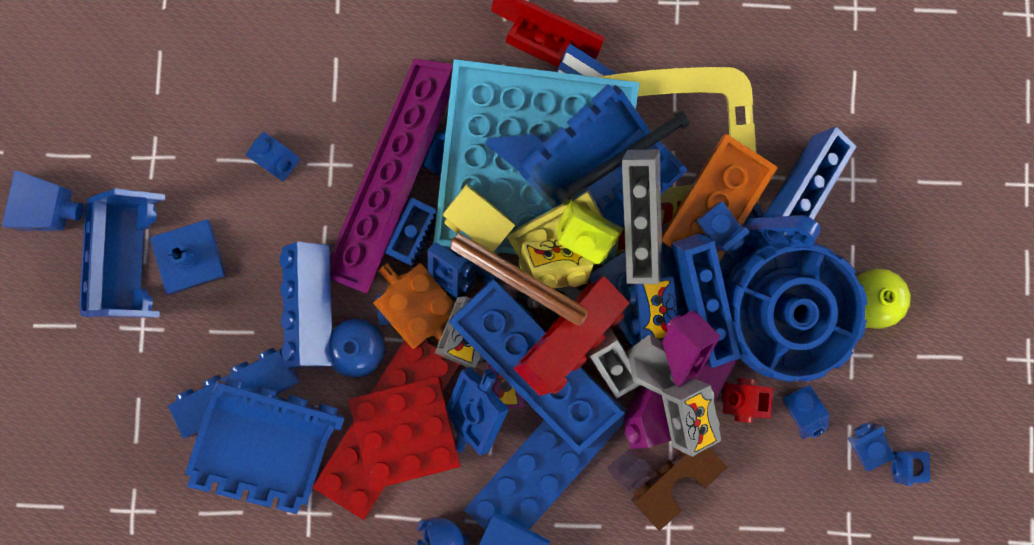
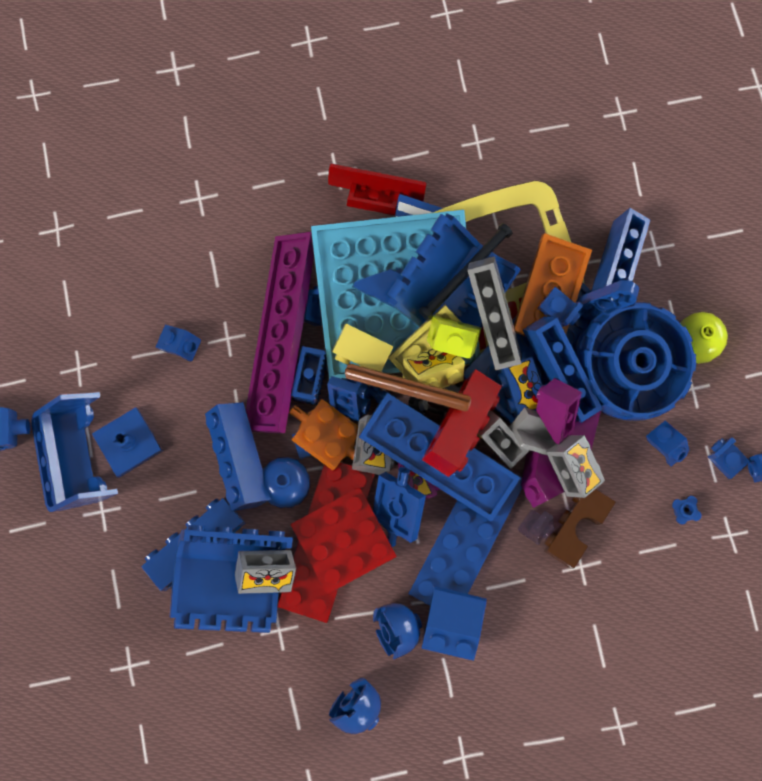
camera: 15 degrees left, 5 degrees down
red brick [722,378,773,423] -> none
none -> light grey brick [235,550,296,594]
none -> blue plate [672,496,702,525]

